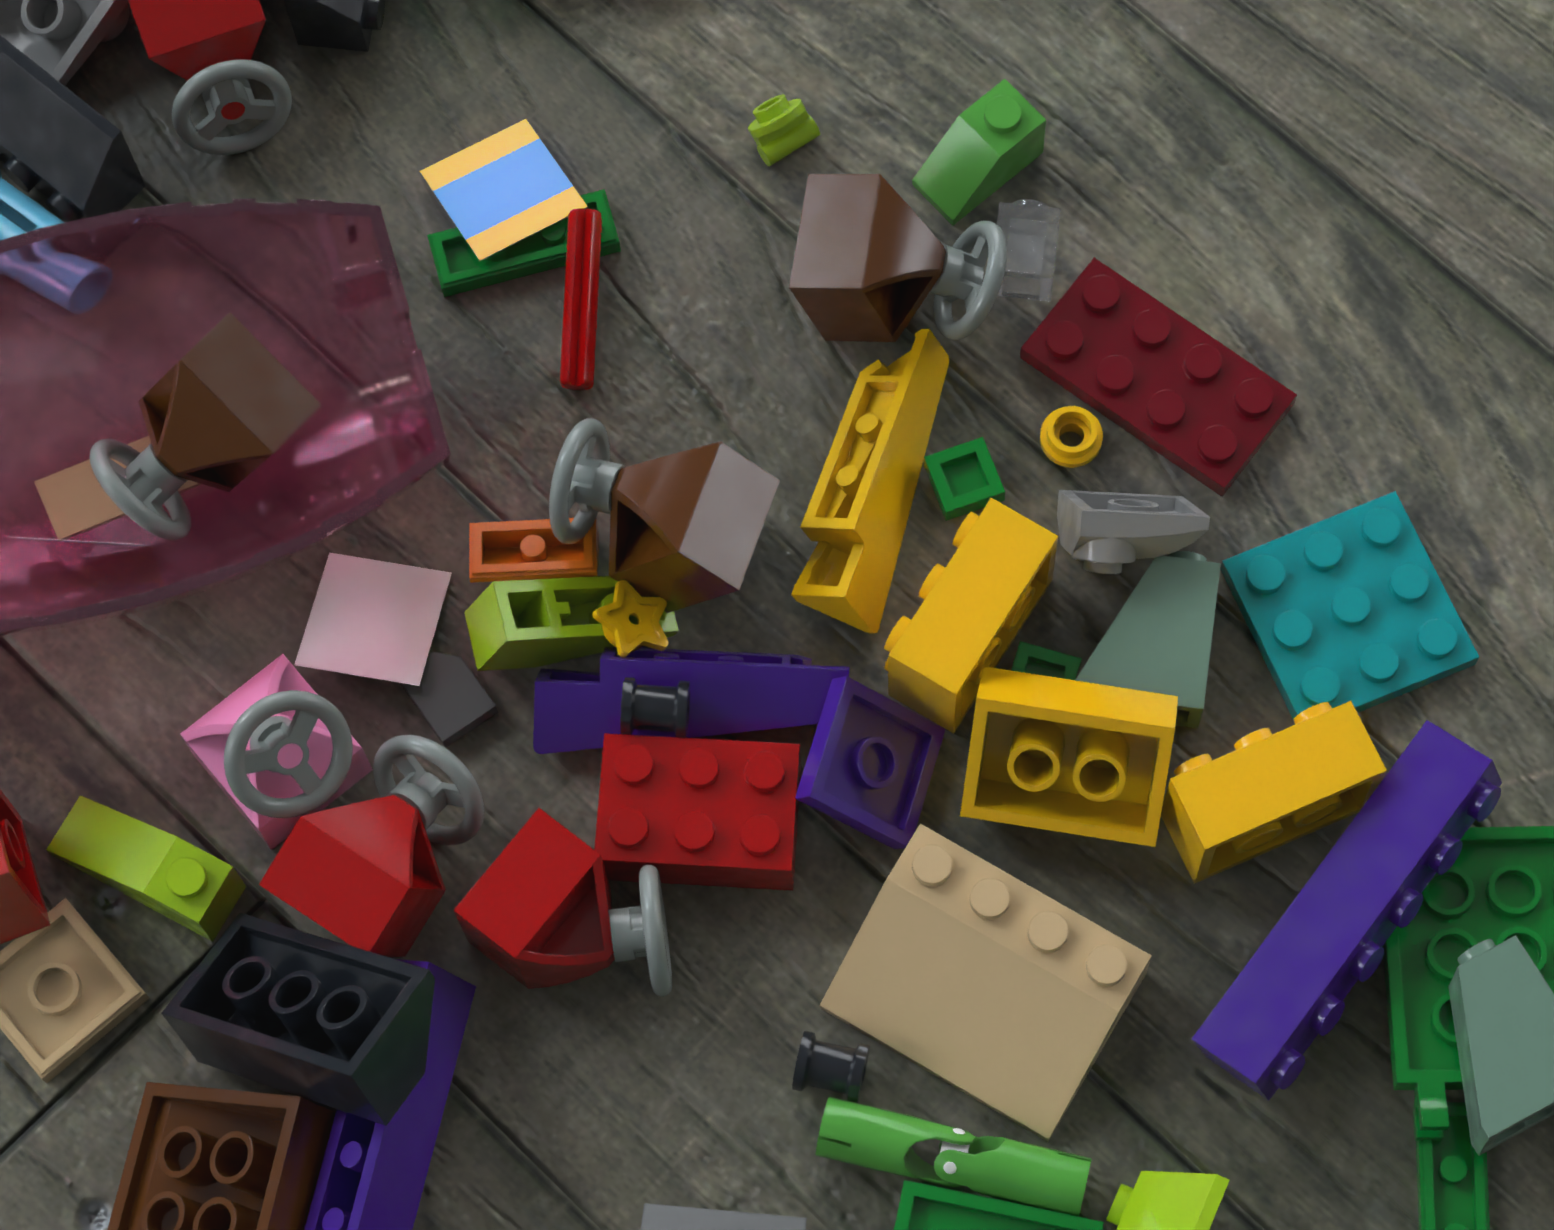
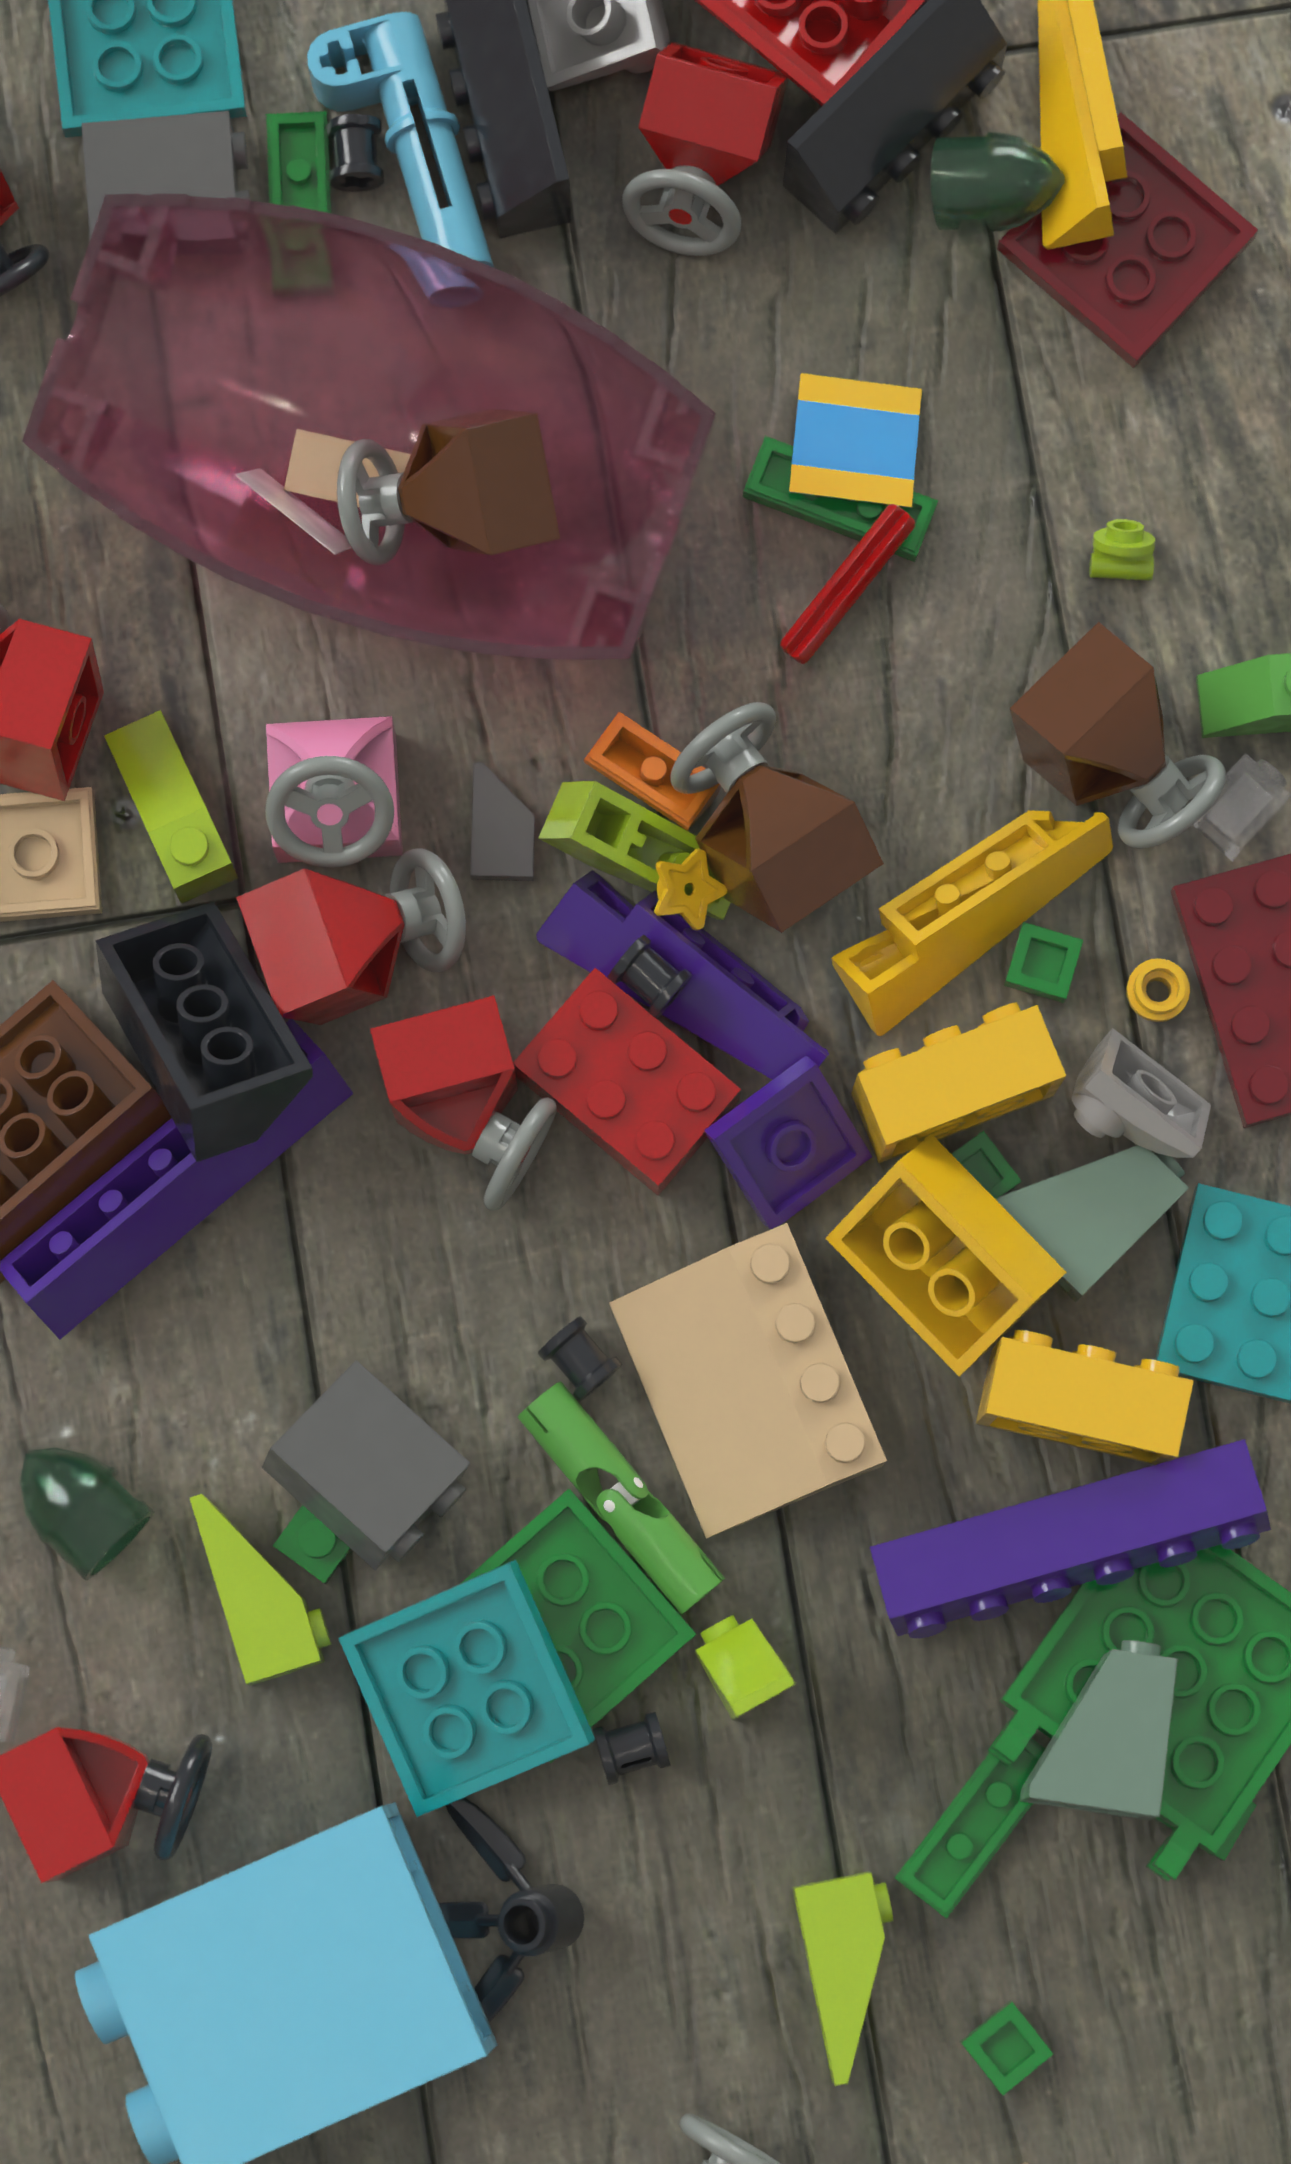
camera: 30 degrees right, 10 degrees up
white sticker [294,552,452,686] -> none

